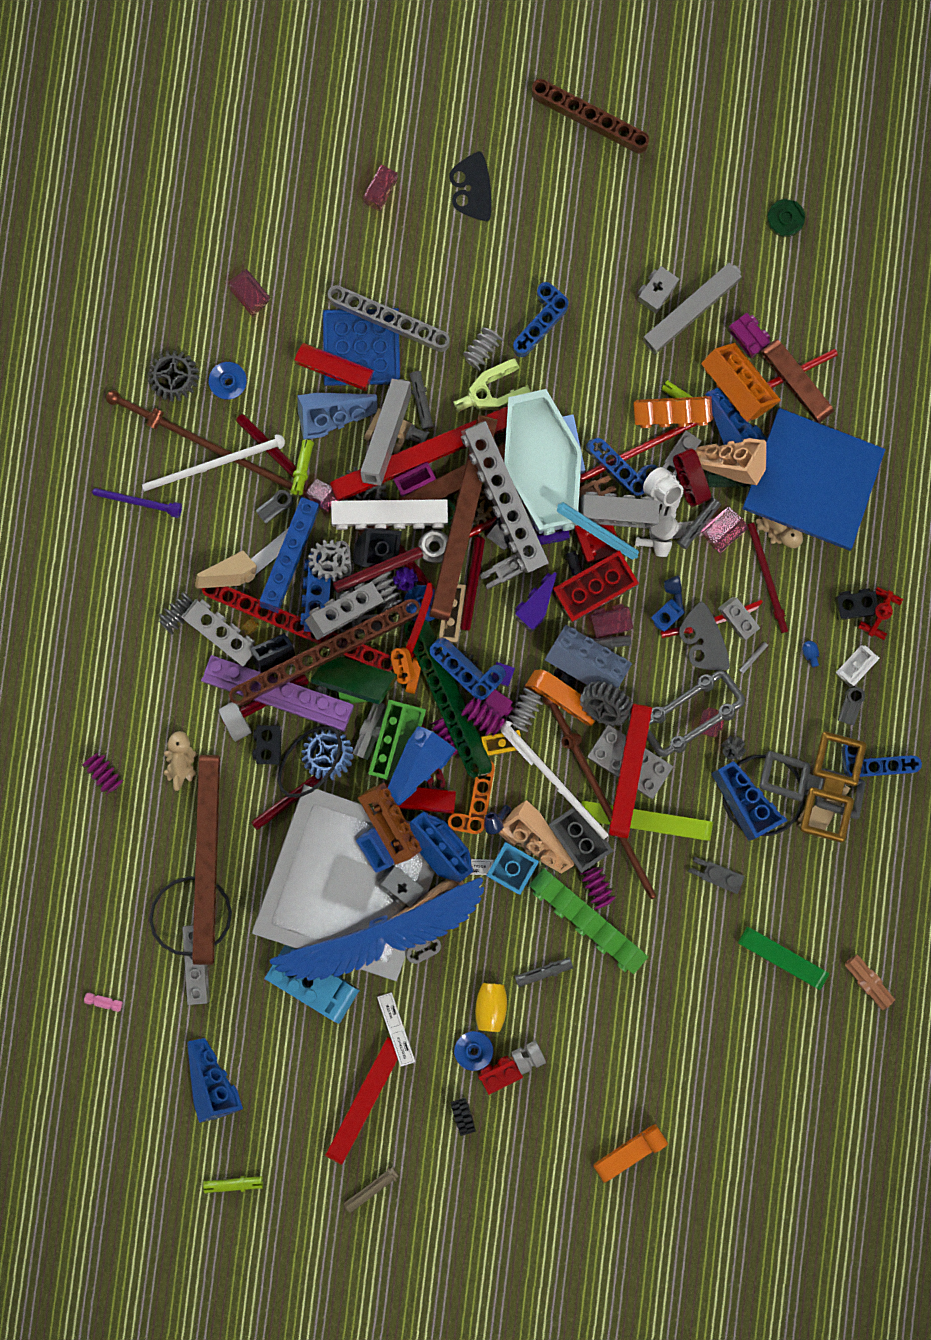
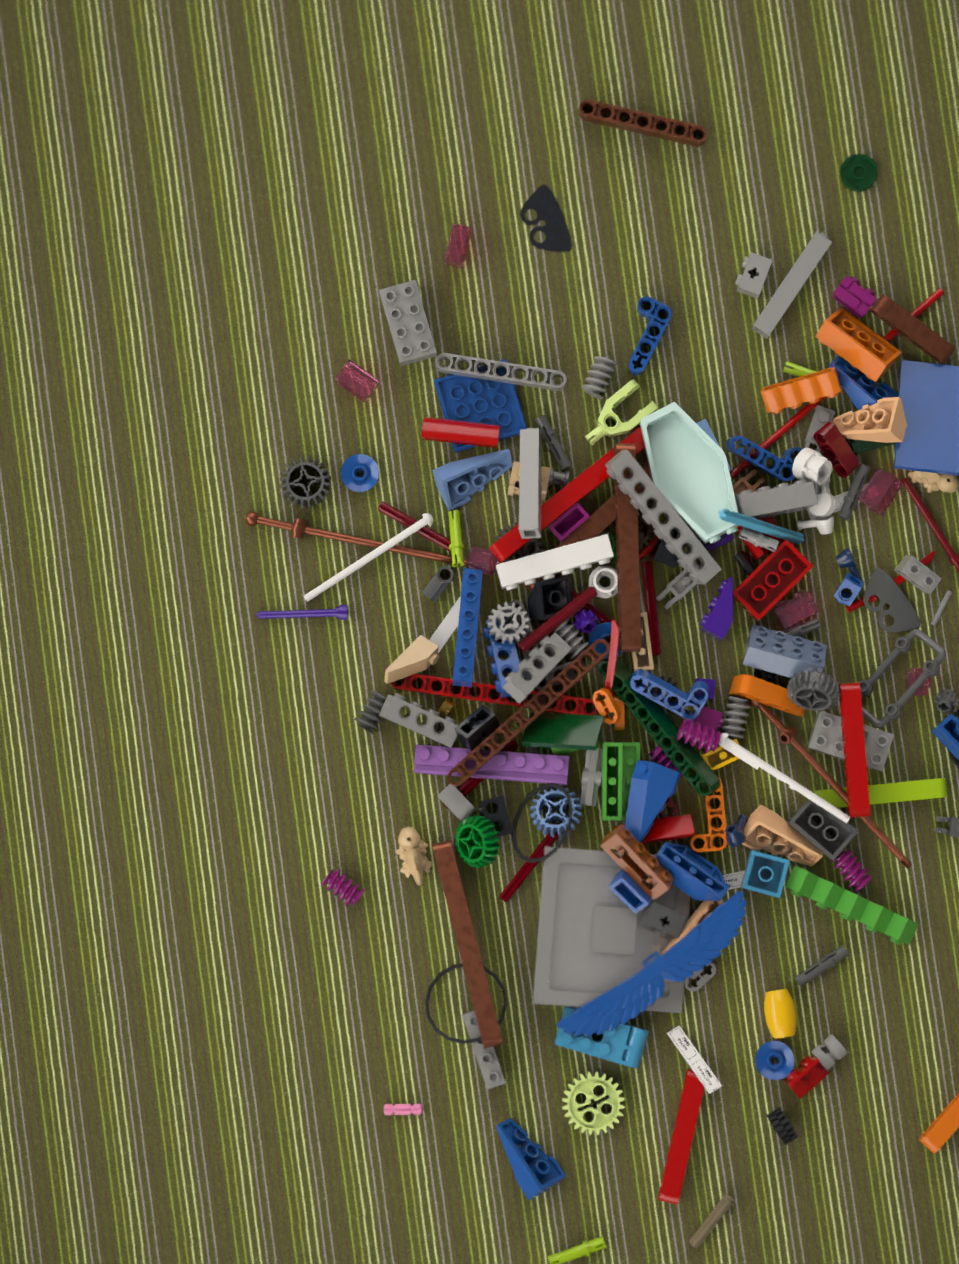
camera: 20 degrees left, 0 degrees up
none -> light grey brick [379,280,437,367]
none -> green gear [454,815,501,868]
none -> yellowish green gear [562,1071,625,1135]
none -> light grey pin [738,527,779,552]

